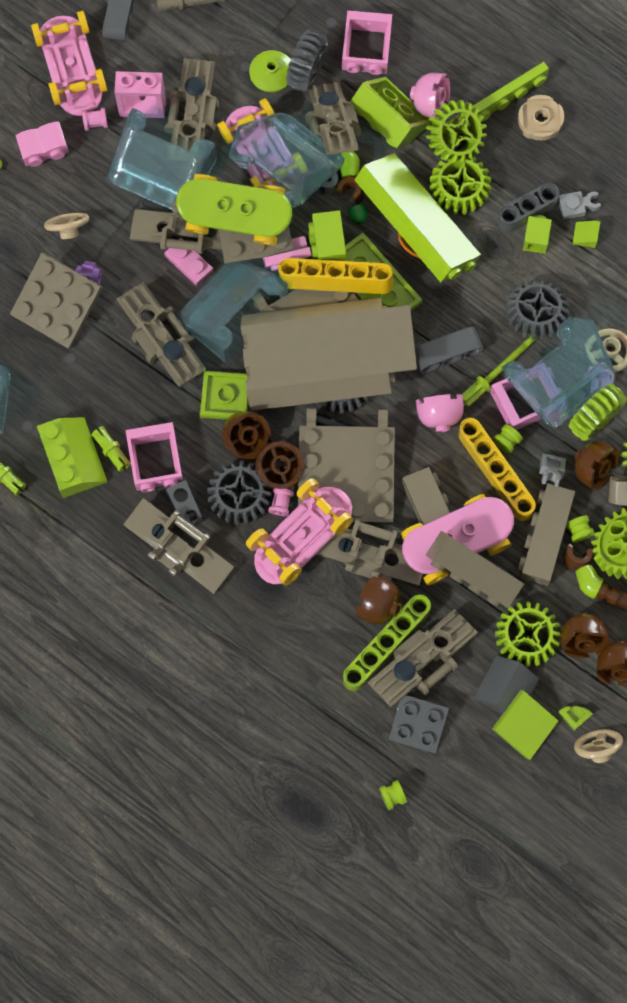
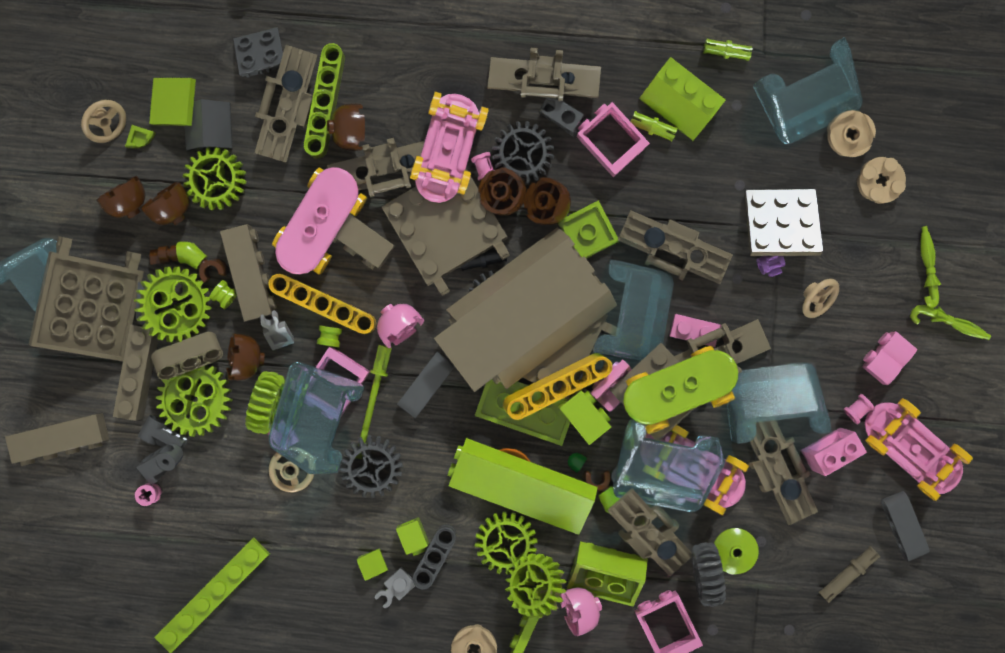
camera: 150 degrees right, 15 degrees up
dark tan brick [426,531,524,608] -> none

